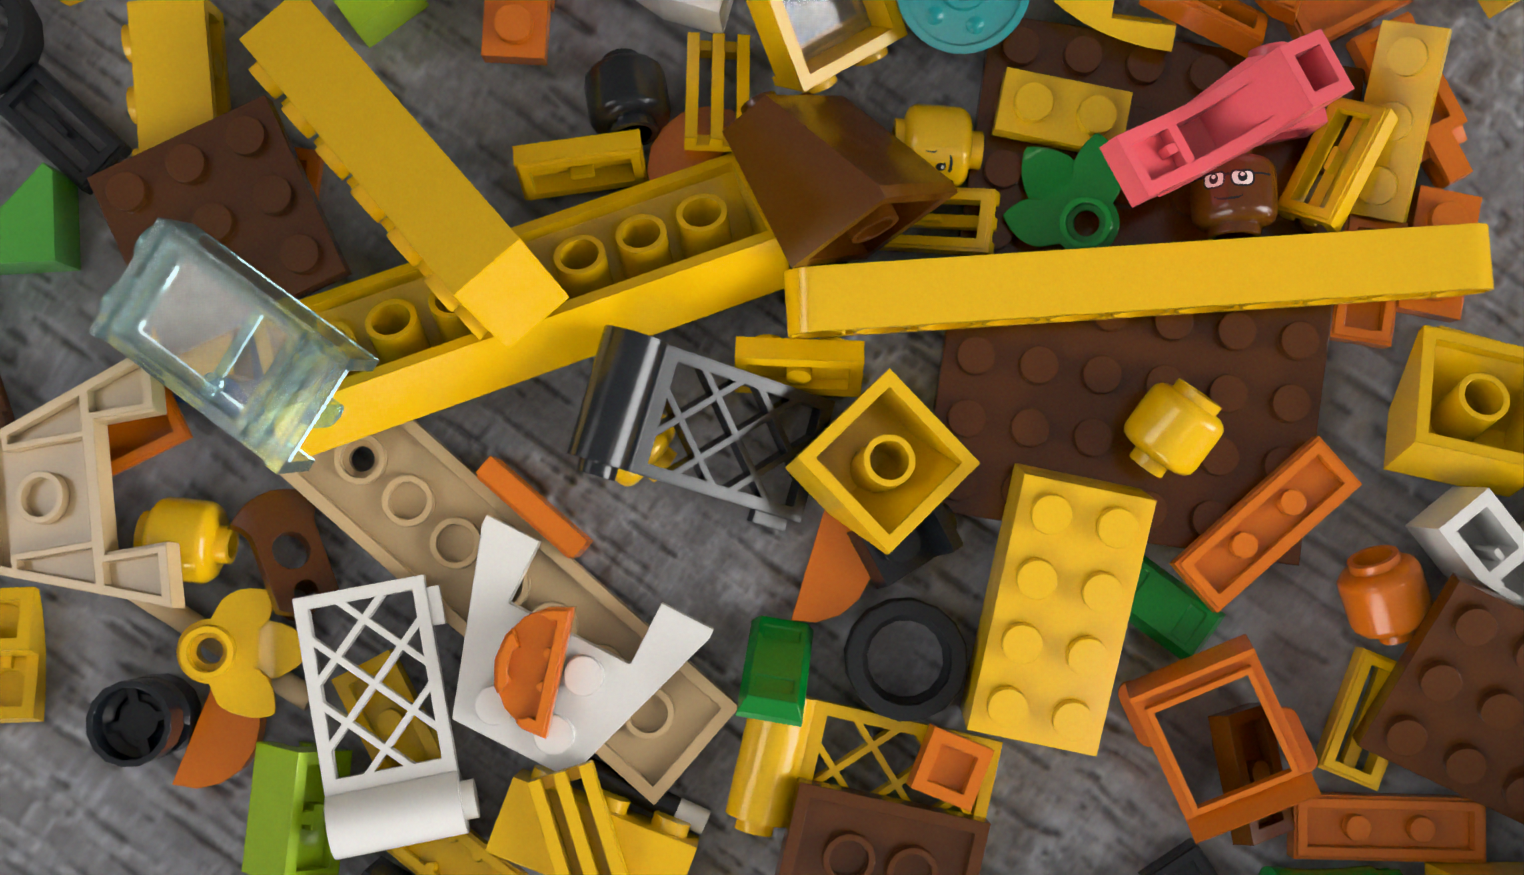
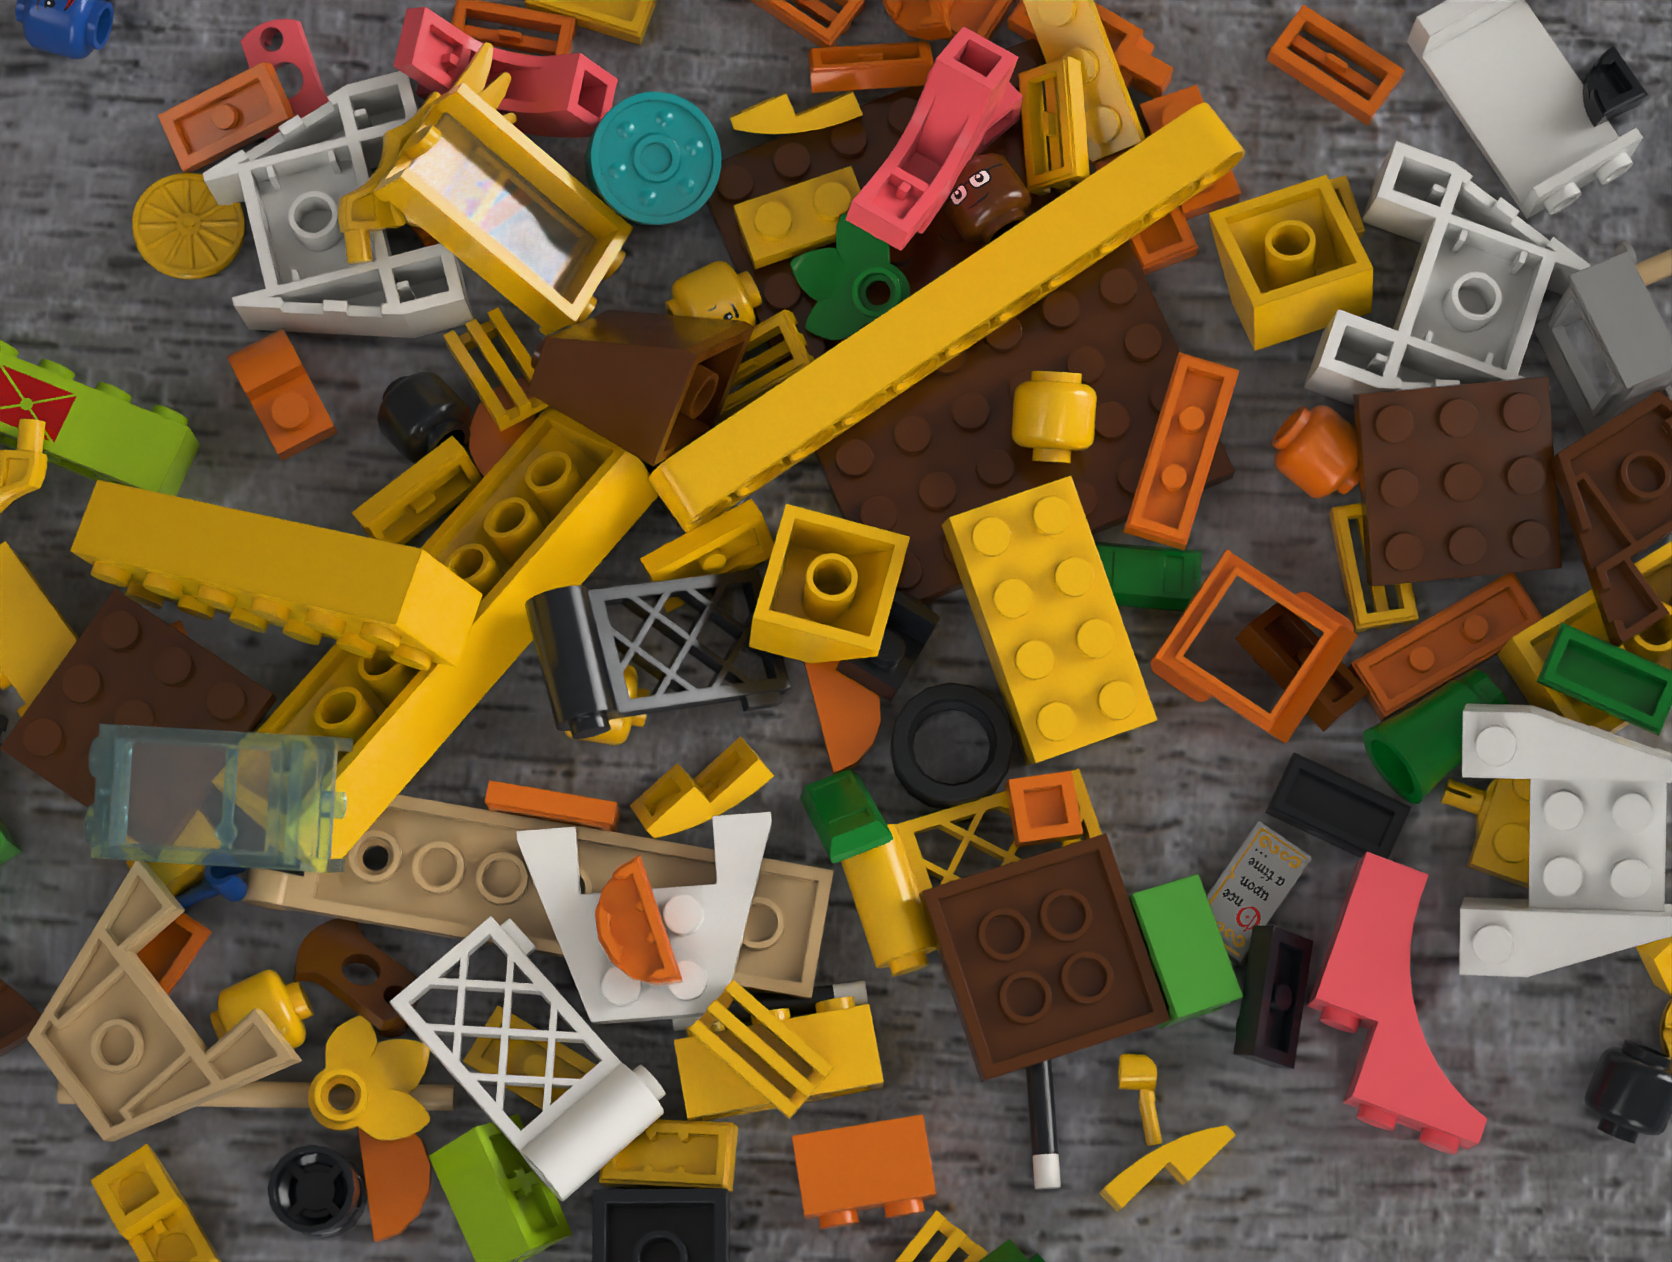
camera: 30 degrees left, 10 degrees down
none -> yellow slope [630,736,774,838]

